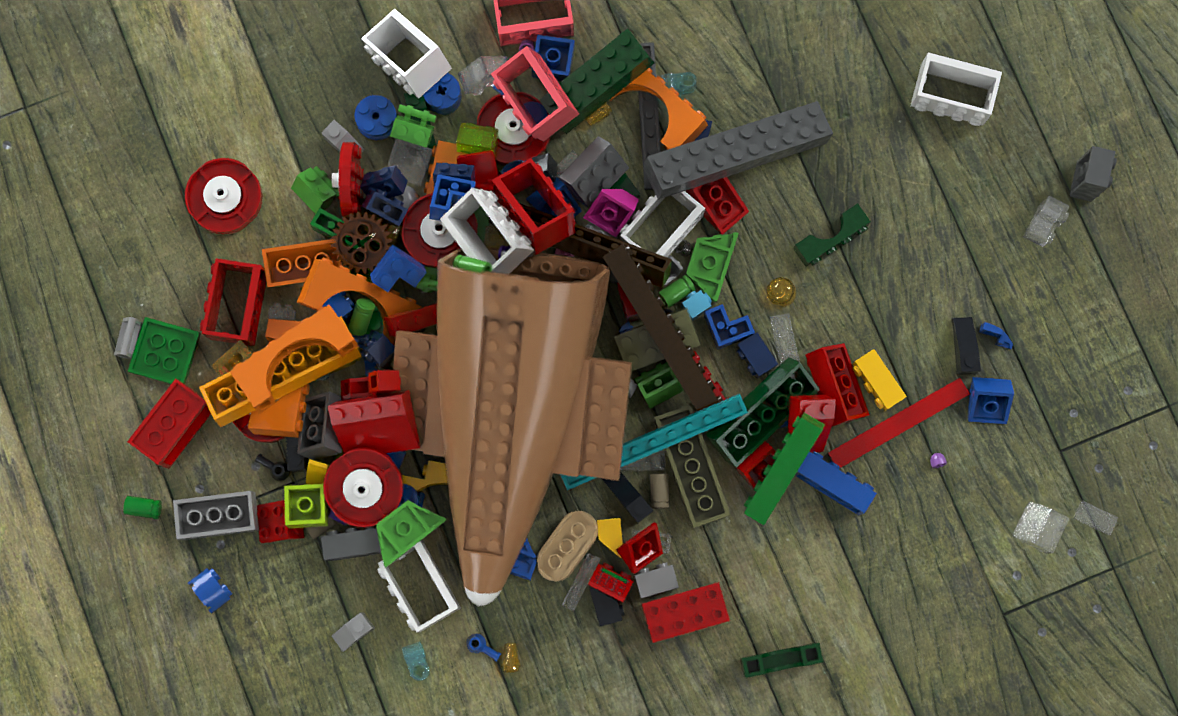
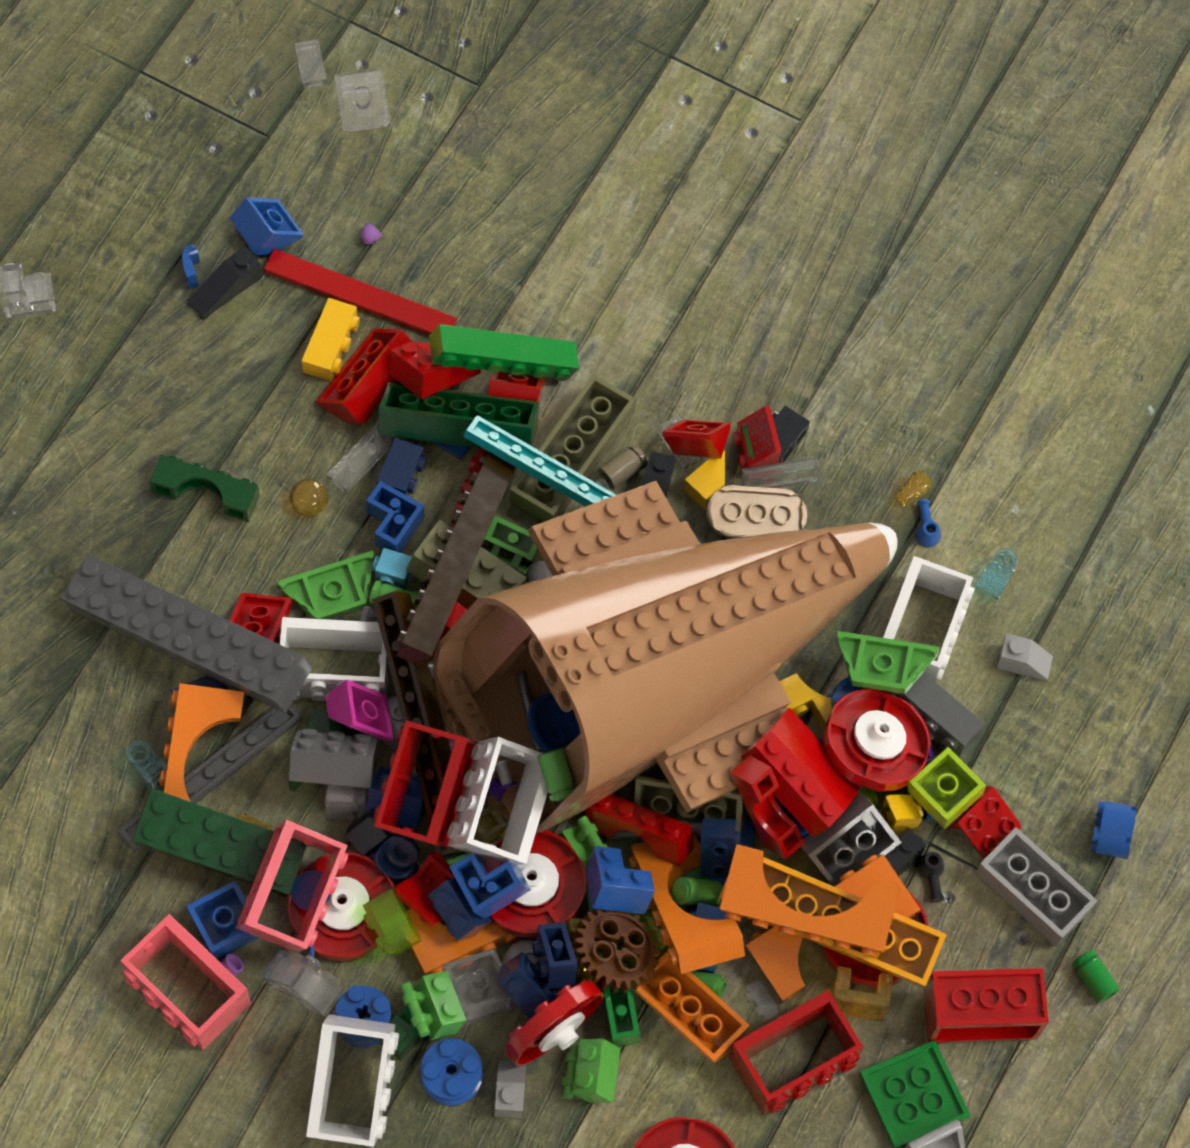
camera: 135 degrees left, 15 degrees down
light grey brick [634,562,679,598] -> none
red hose [641,582,730,643] -> none
dark green arch [740,642,823,678] -> none
blue brick [795,451,877,516] -> none

